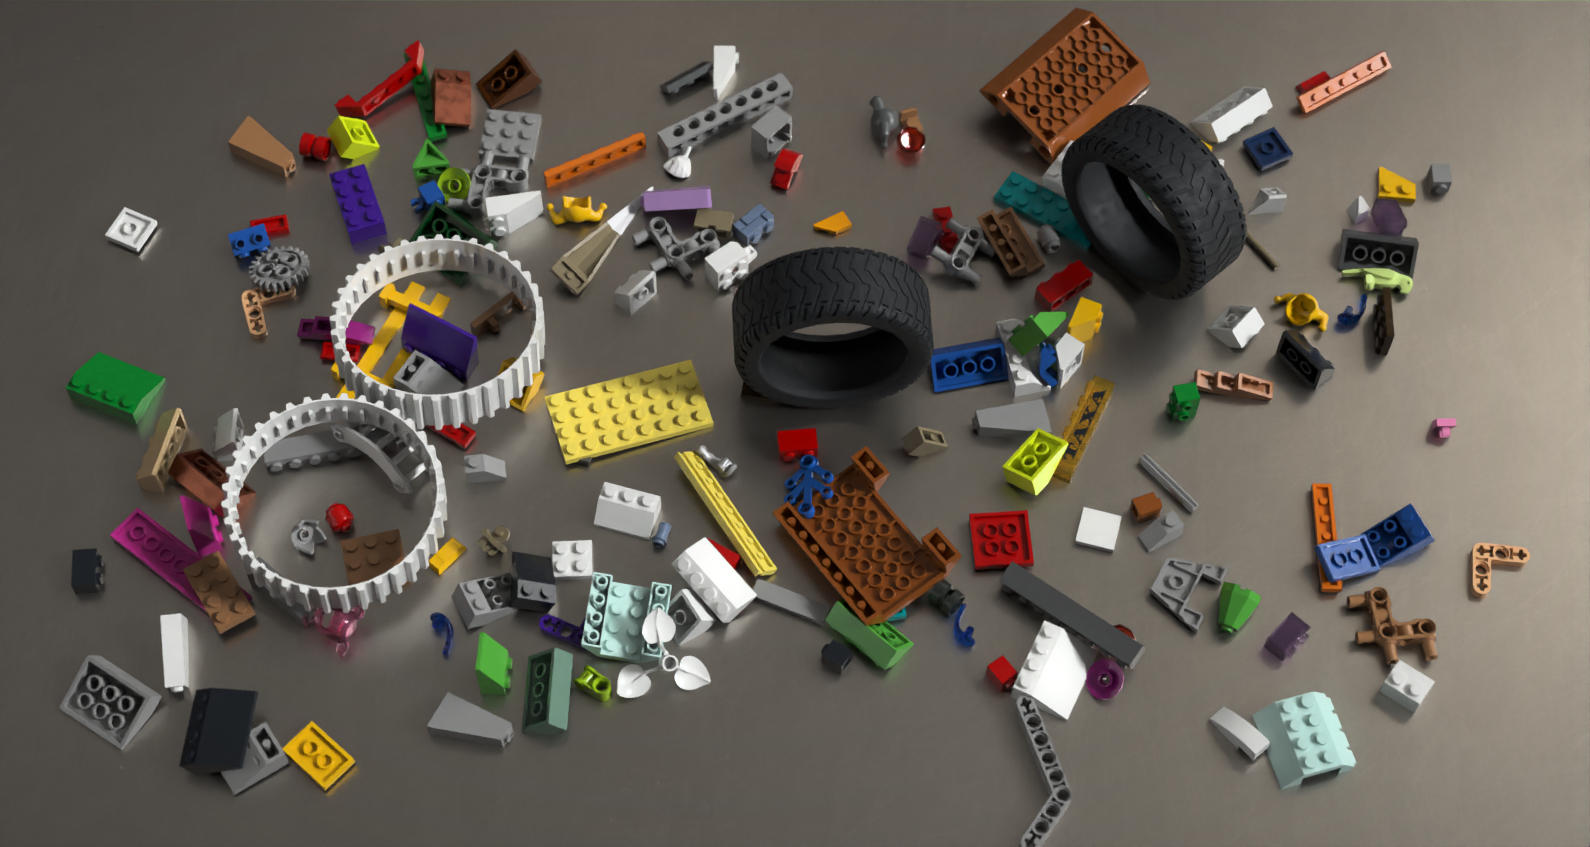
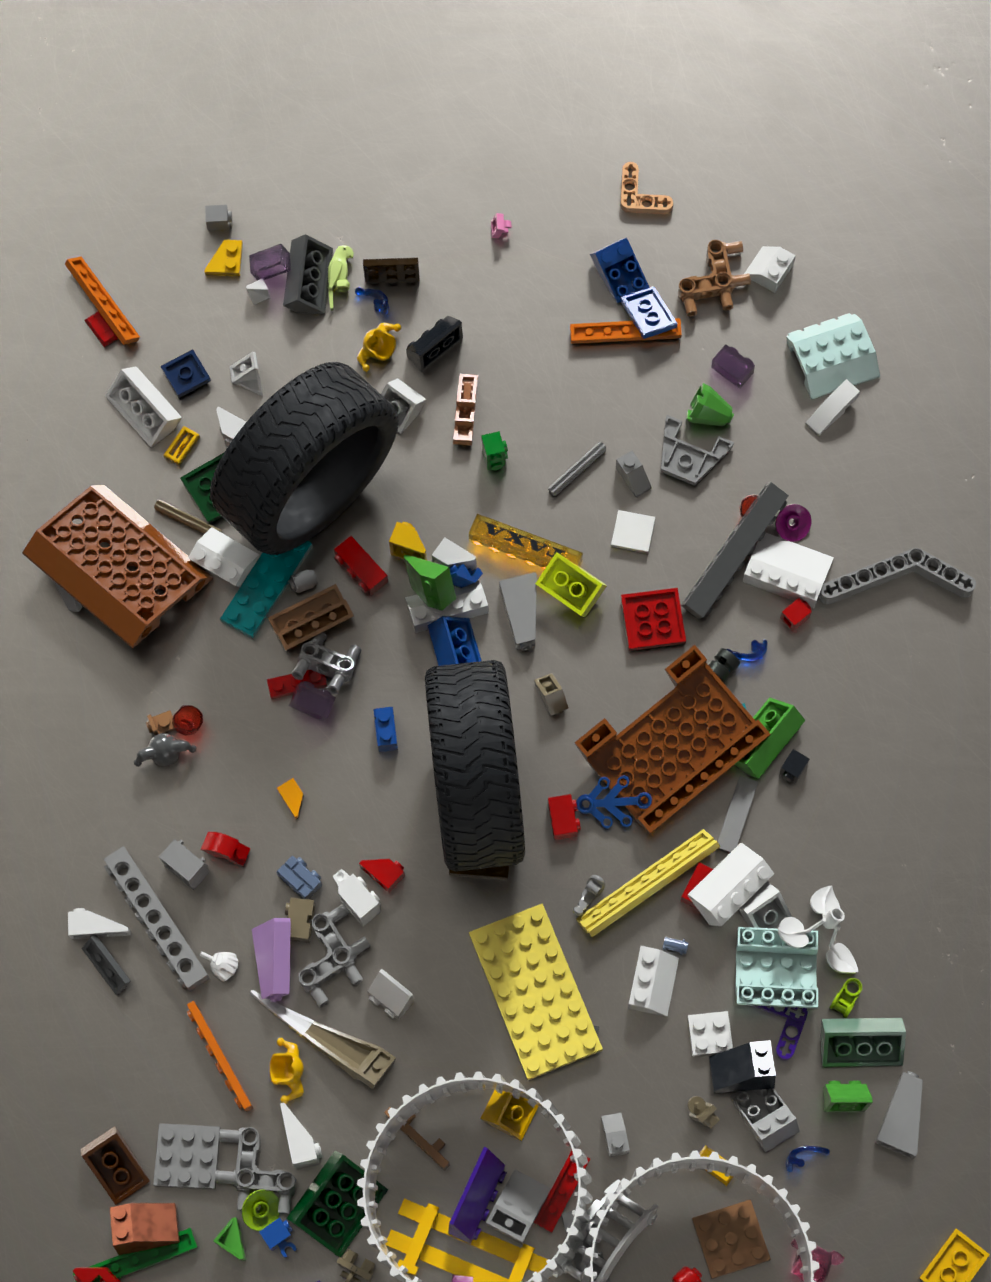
camera: 90 degrees left, 10 degrees up
dark orange brick [1130,492,1162,524] -> none

